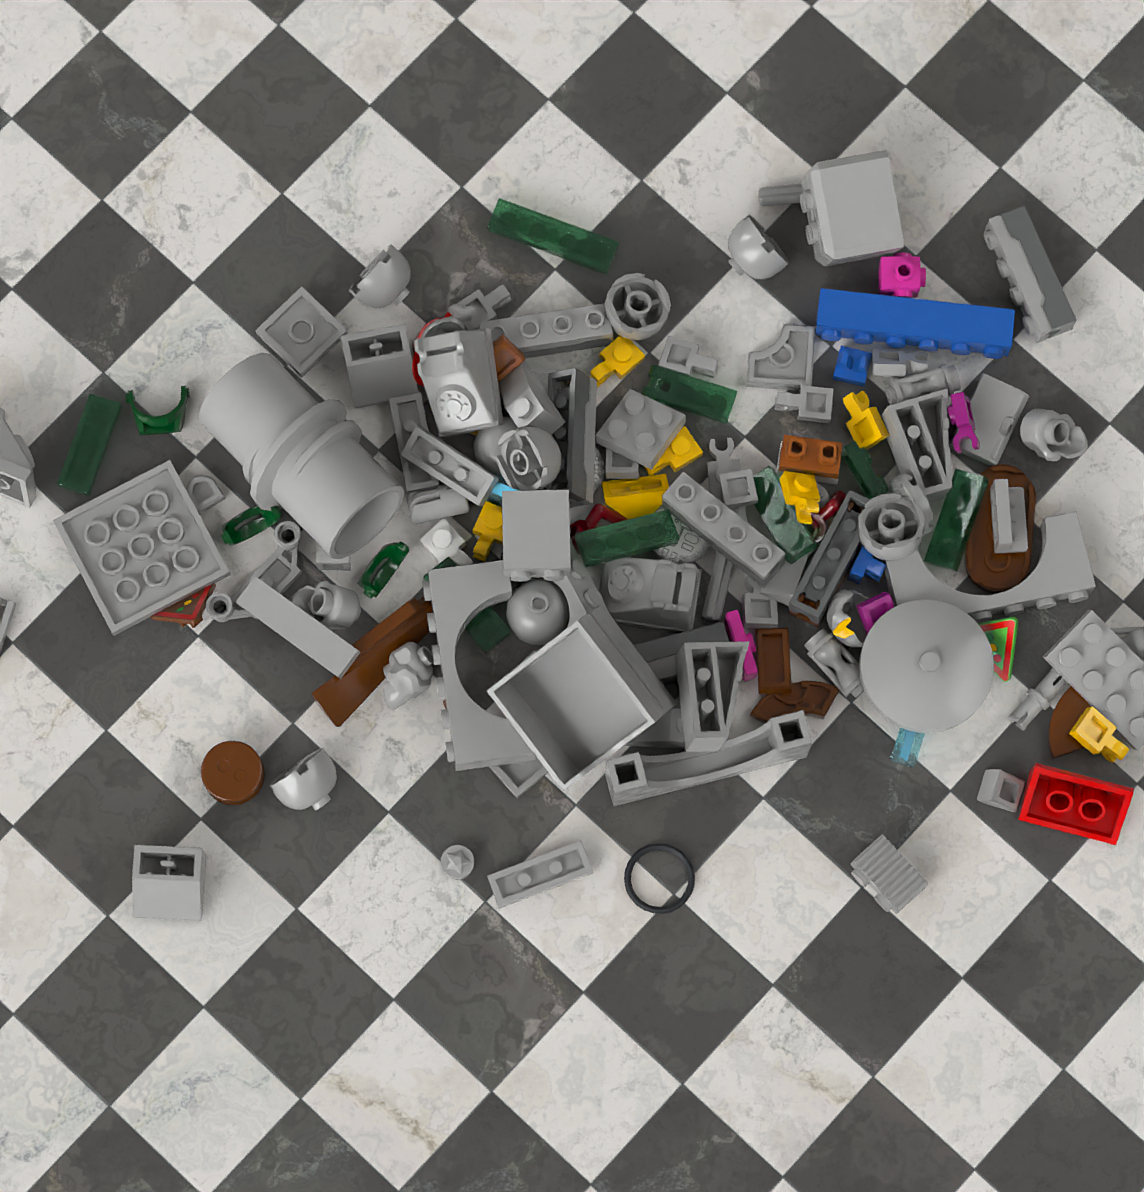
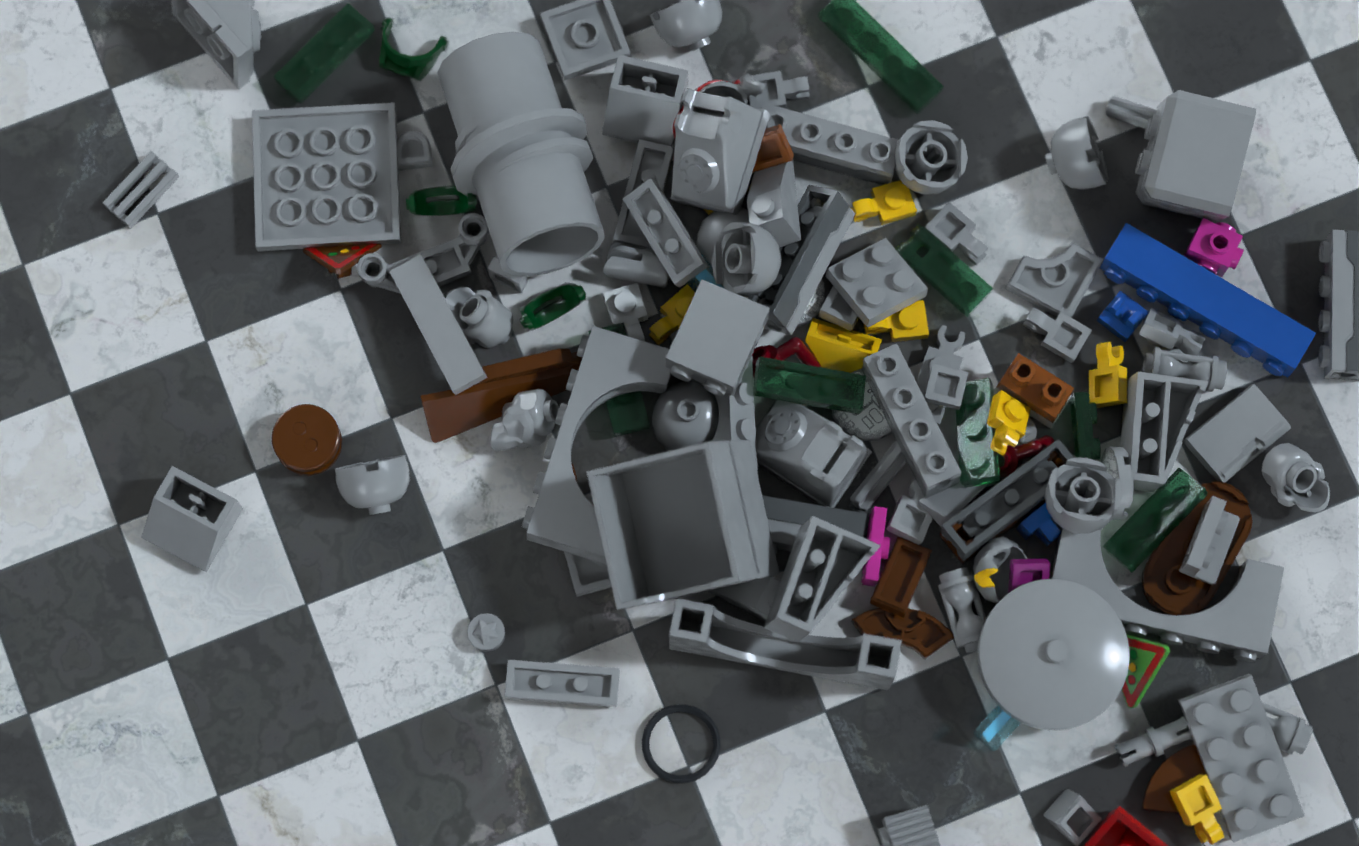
camera: 25 degrees right, 0 degrees up
magenta plate [948,392,980,454] -> none

